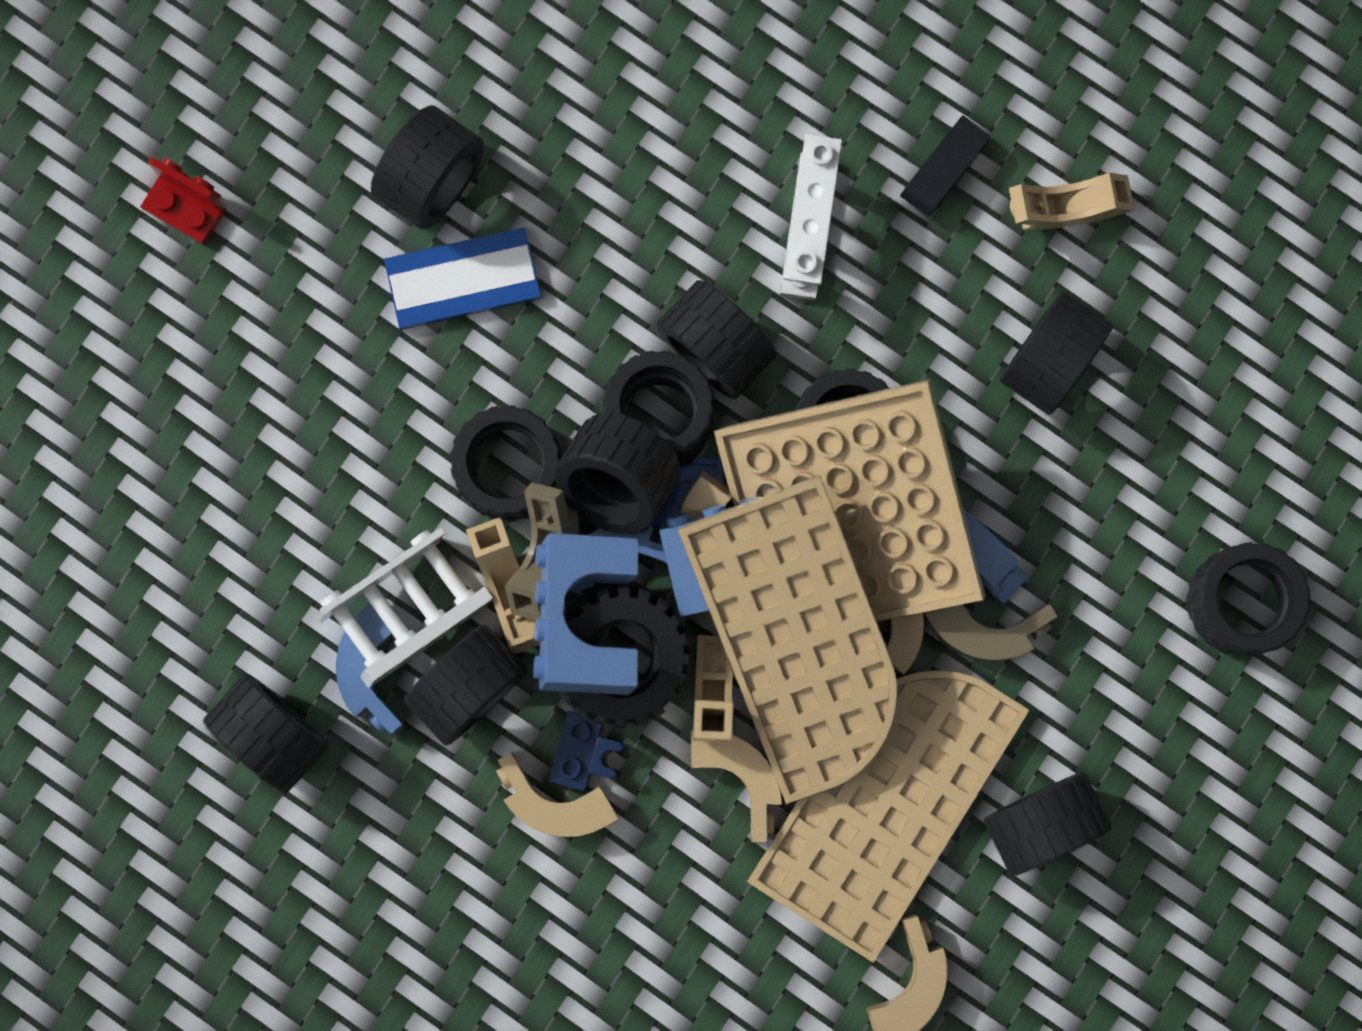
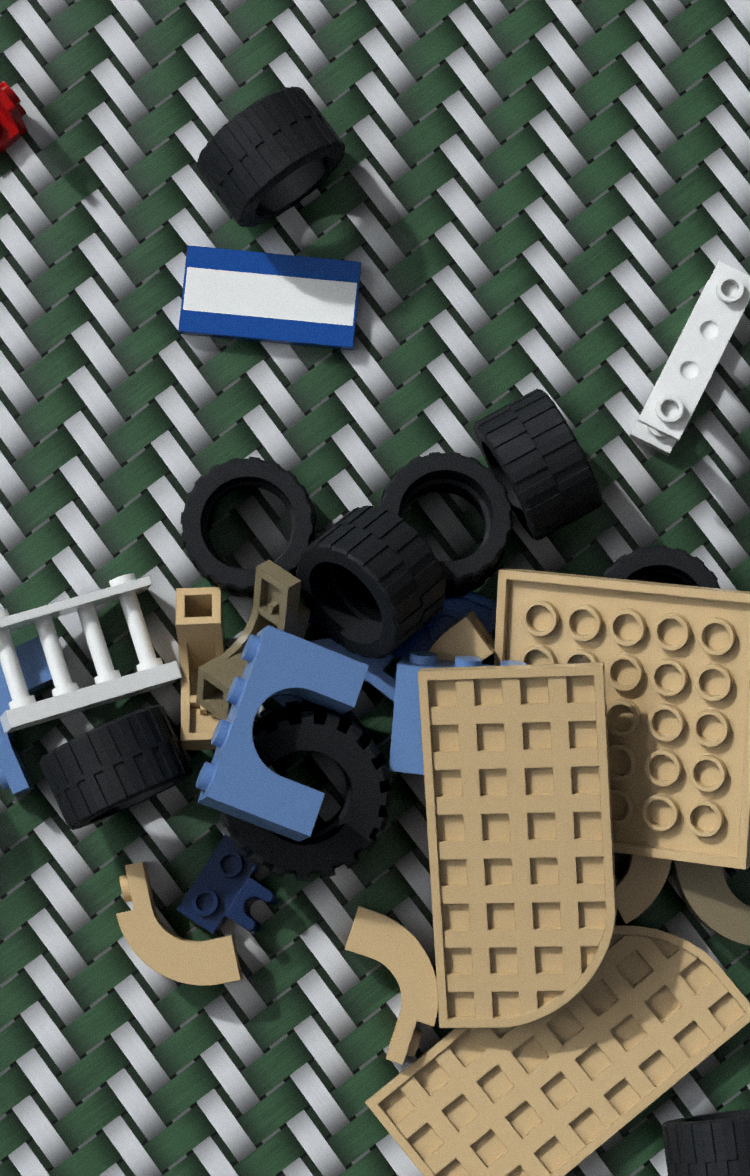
camera: 25 degrees right, 0 degrees up
tan arch [693,635,733,742] -> none

